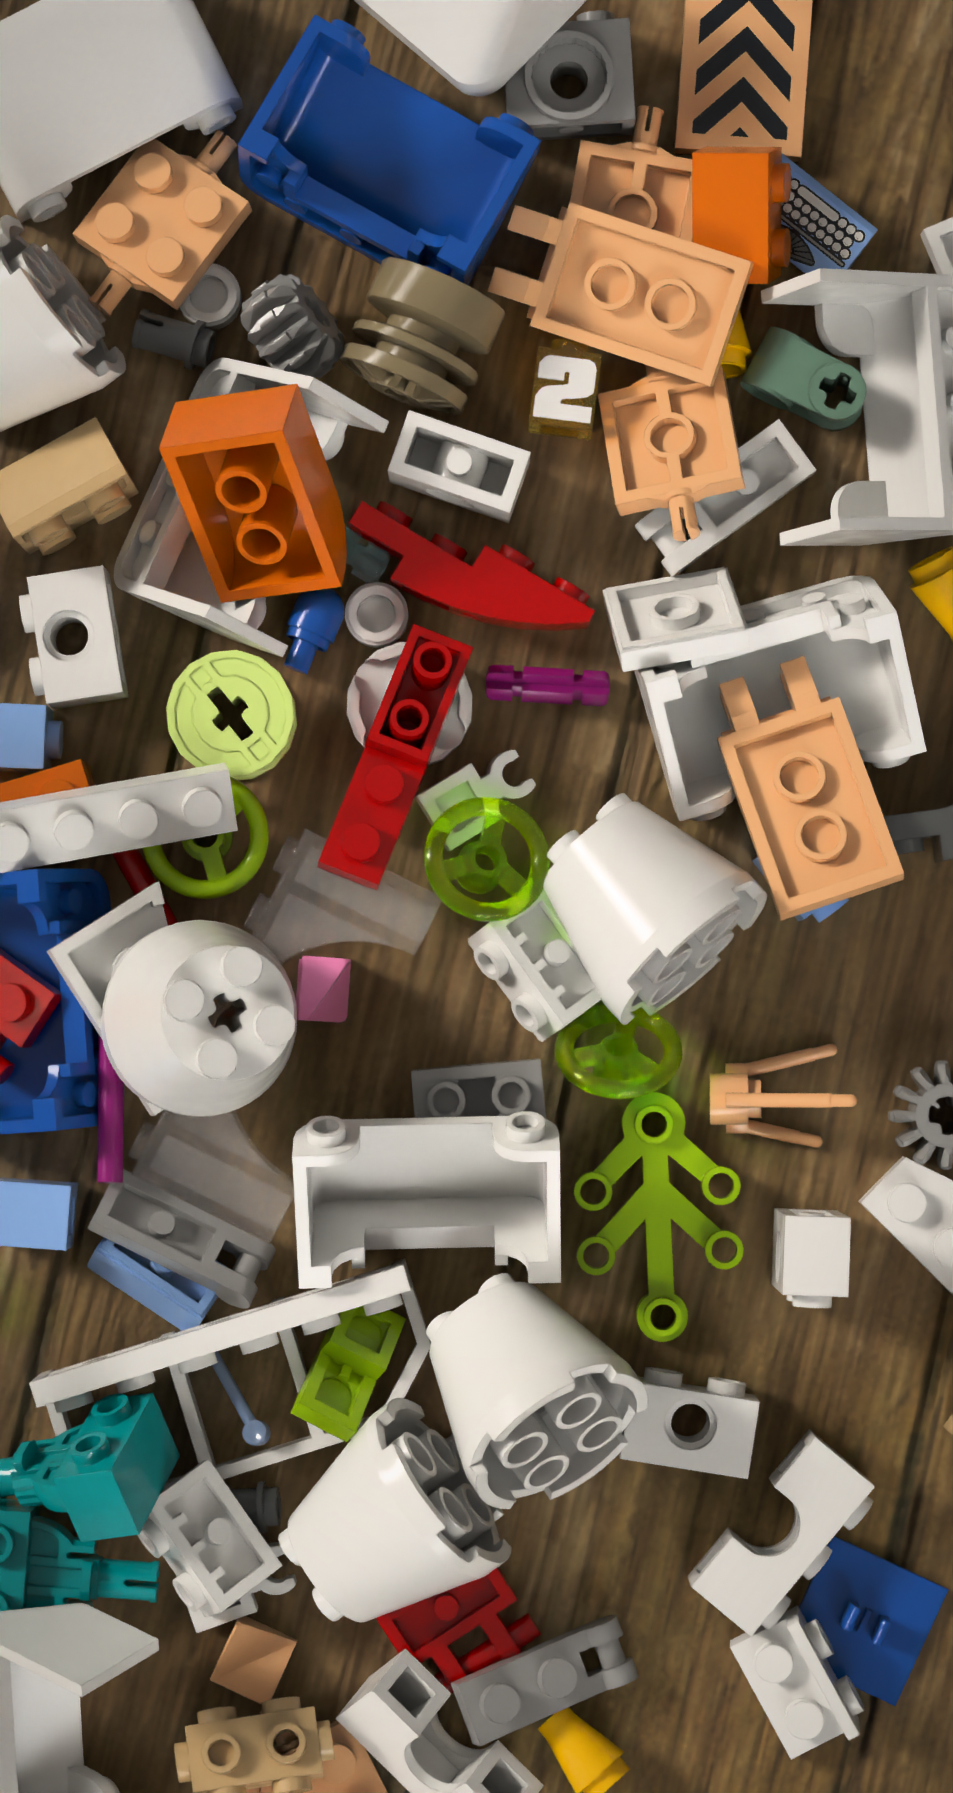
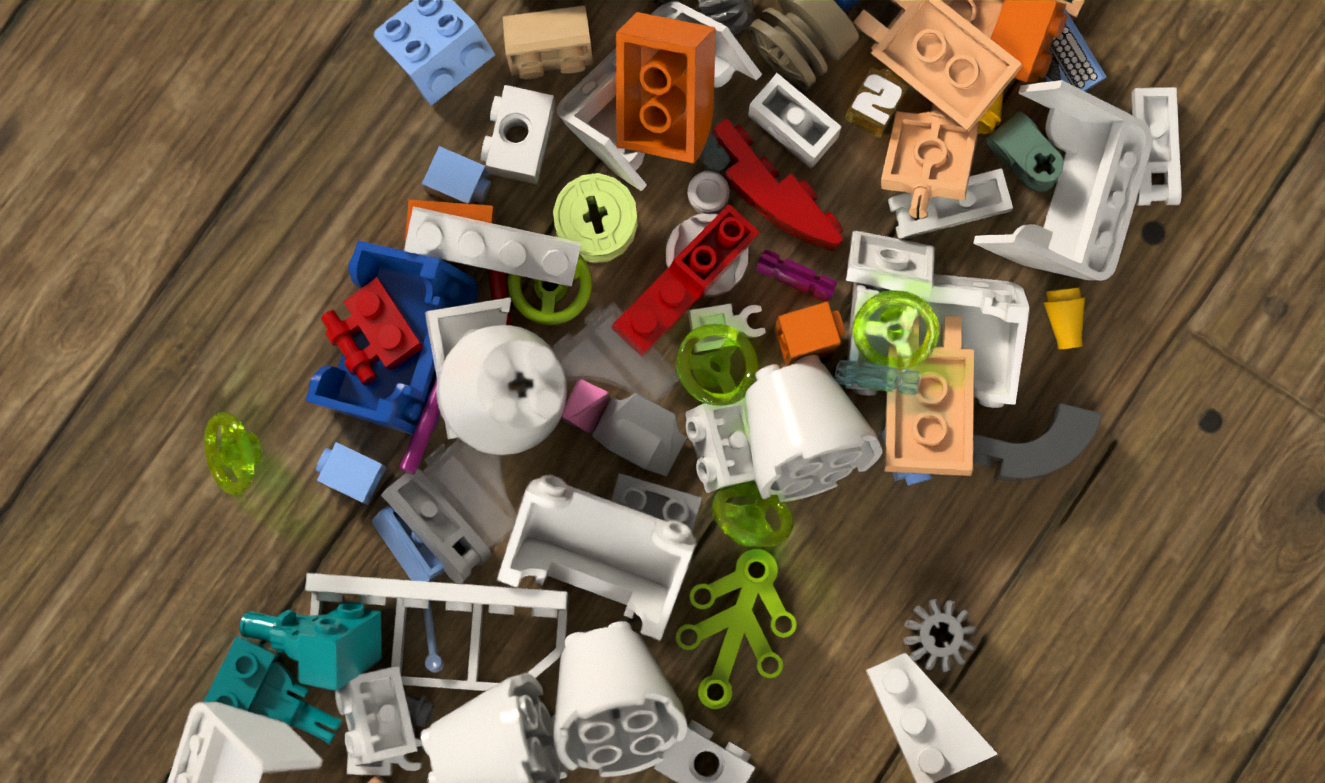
camera: 25 degrees right, 5 degrees down
blue cylinder [284,588,345,675] -> none
lime slope [291,1306,406,1442] -> none
light nougat plant [710,1044,857,1148] -> none
white brick [771,1208,851,1308] -> none
none -> light grey slope [592,393,688,476]
none -> orange brick [774,301,845,367]
none -> clear light blue axle [835,360,920,396]
none -> clear neon green piece [853,290,939,371]

